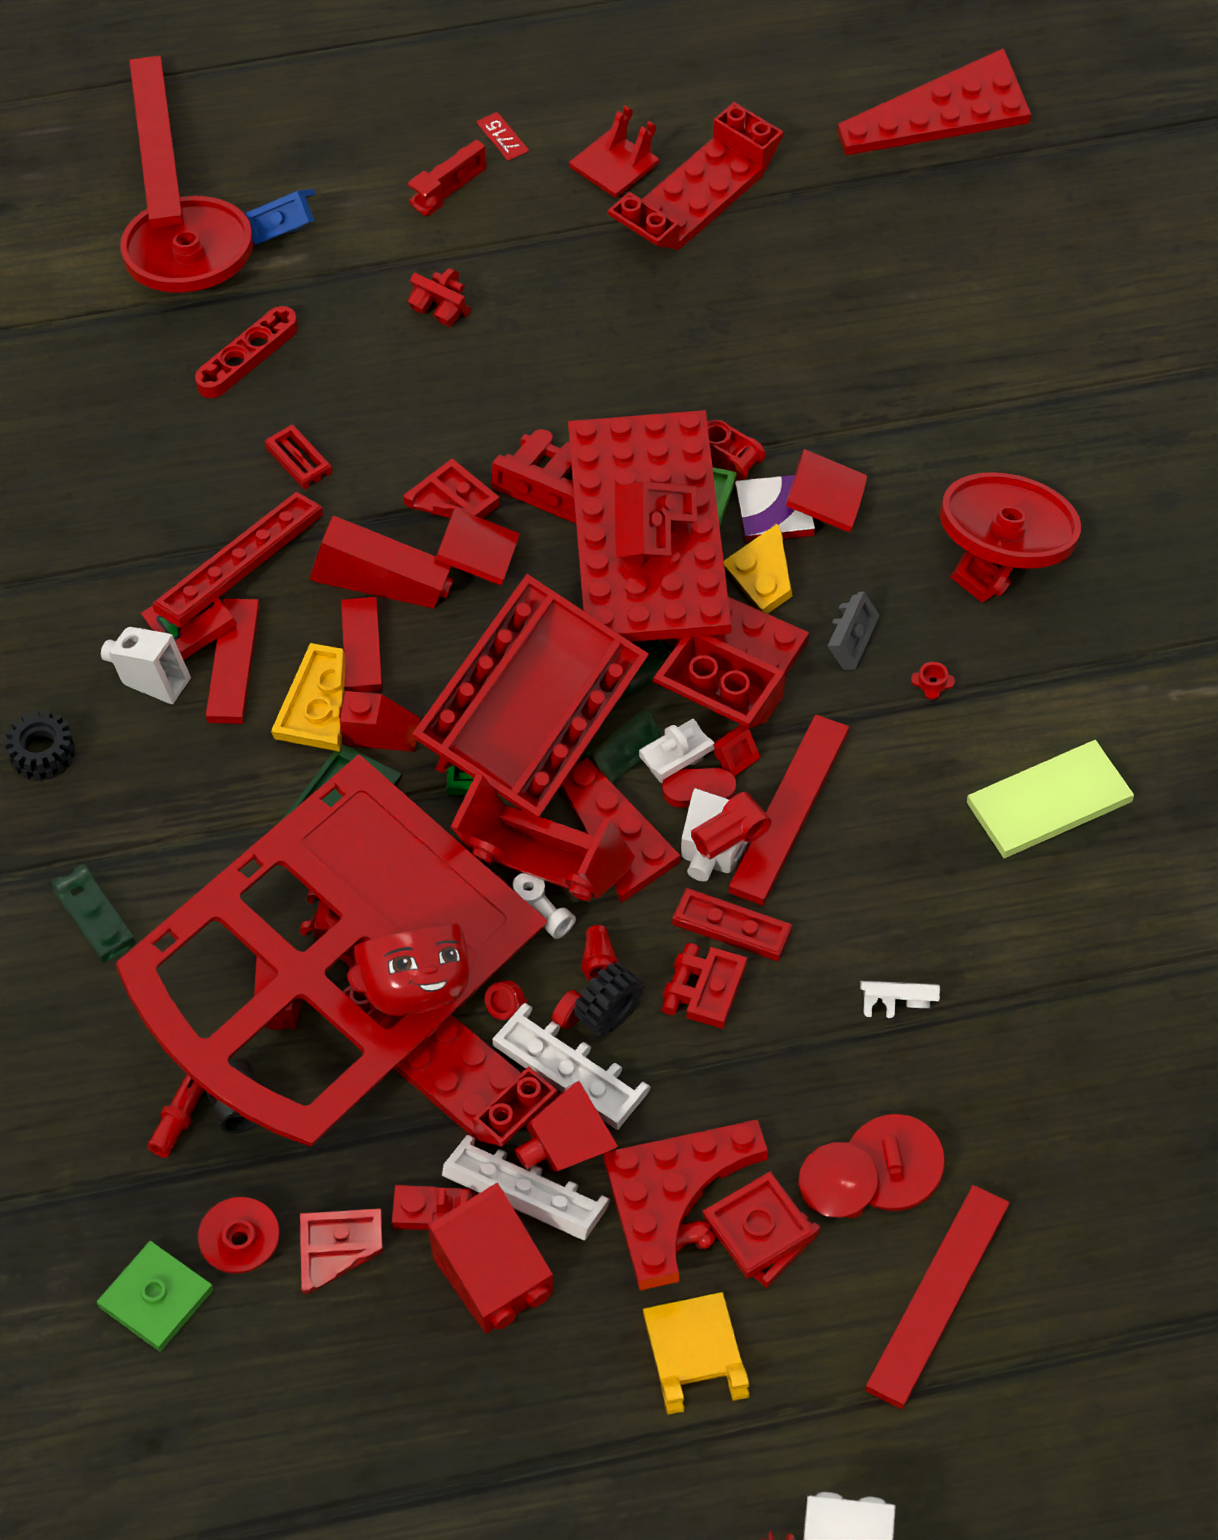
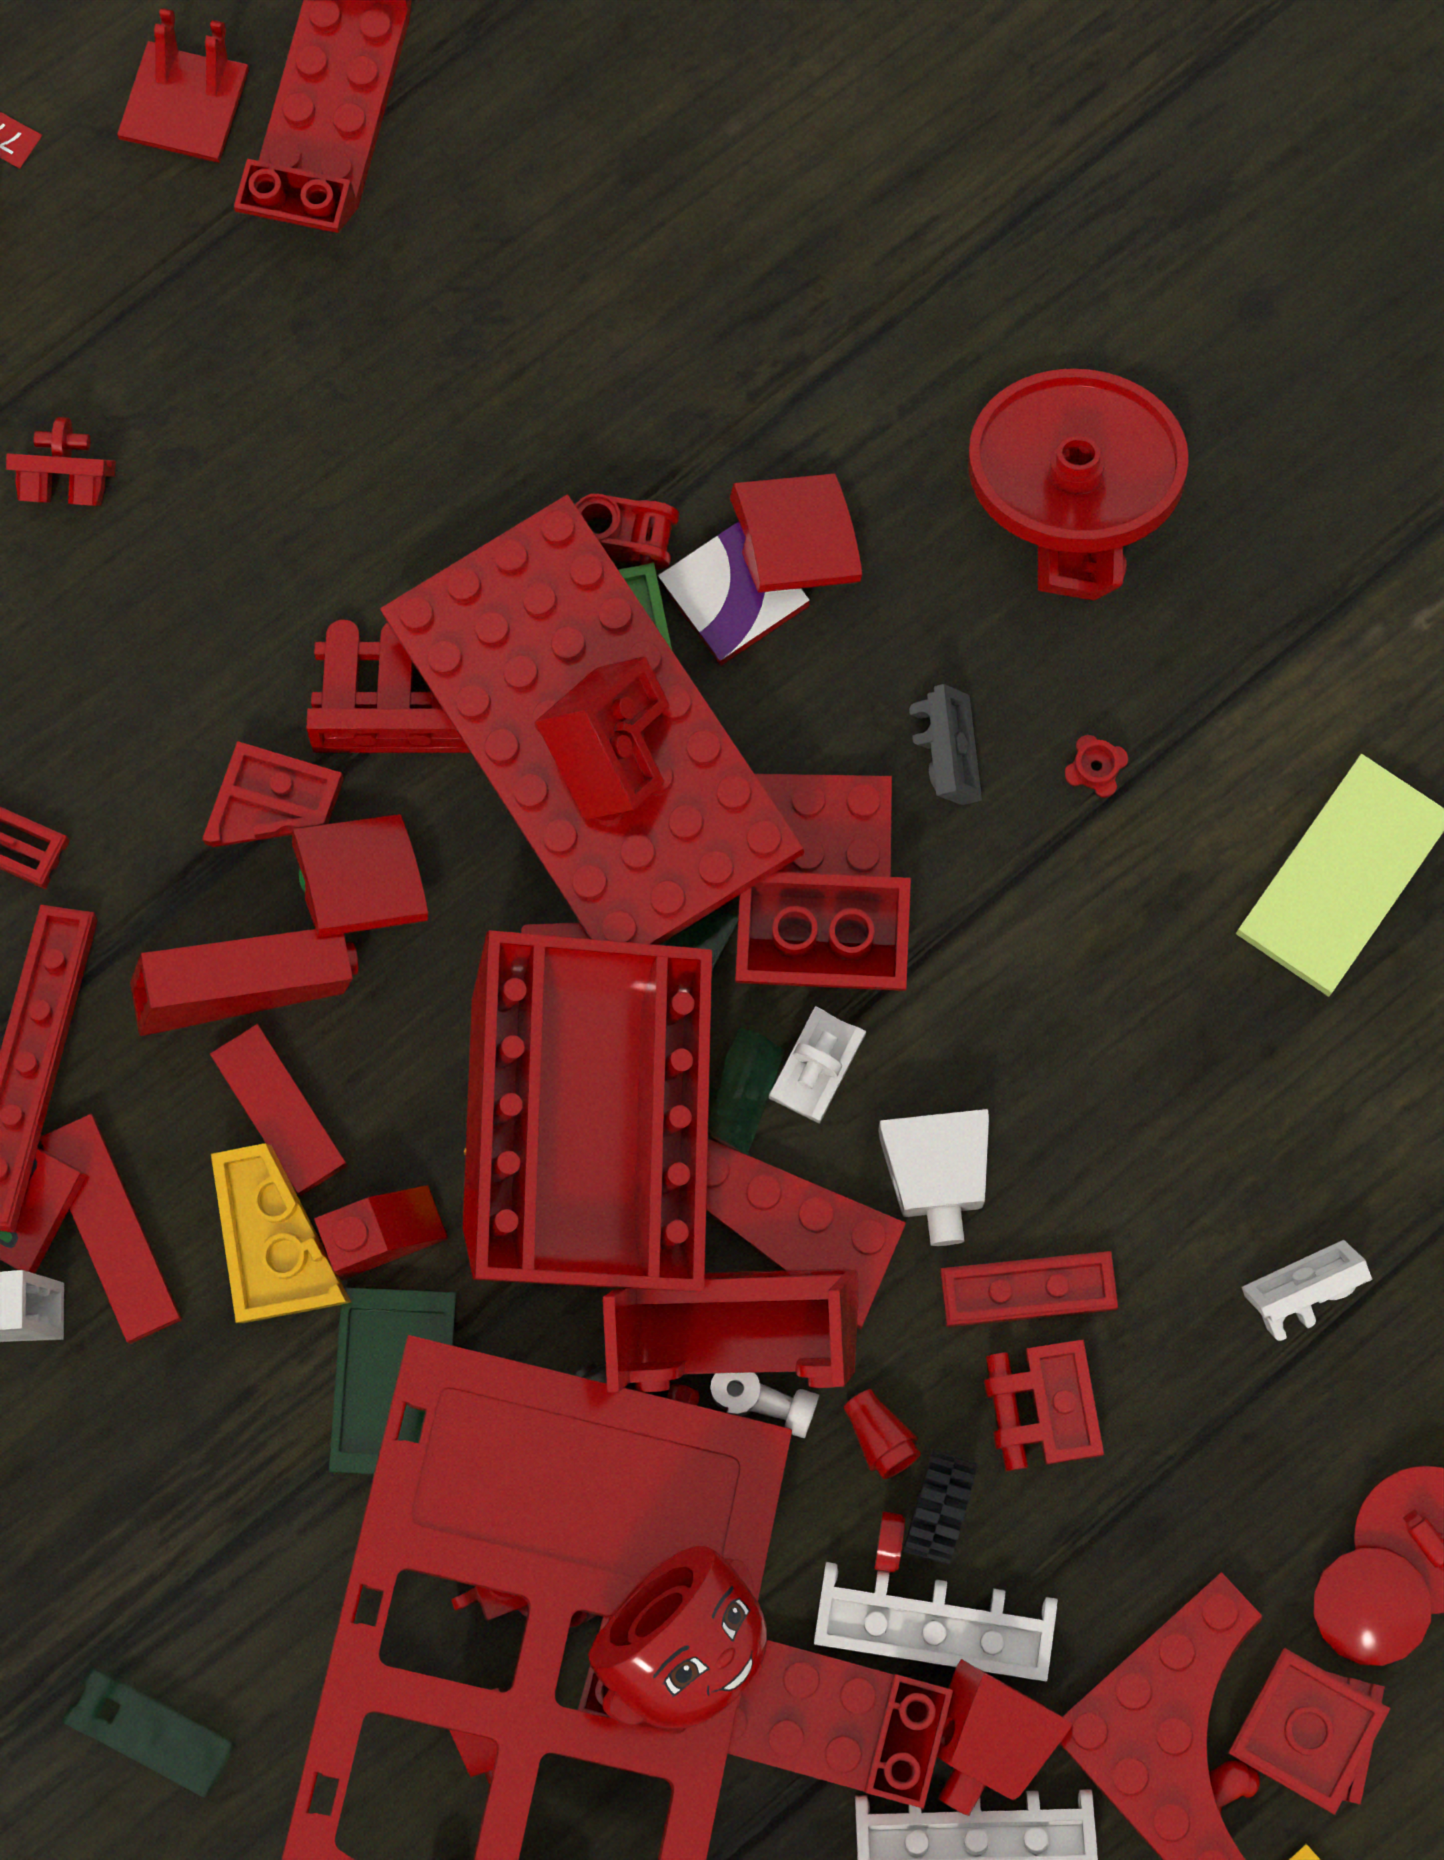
camera: 25 degrees left, 20 degrees up
red tile [484,980,528,1020] -> none
red tile [662,768,736,808] -> none
red piece [691,792,771,860] -> none
red tile [713,725,761,777] -> none
yellow wing [724,524,793,614] -> none
red tile [729,714,849,906] -> none

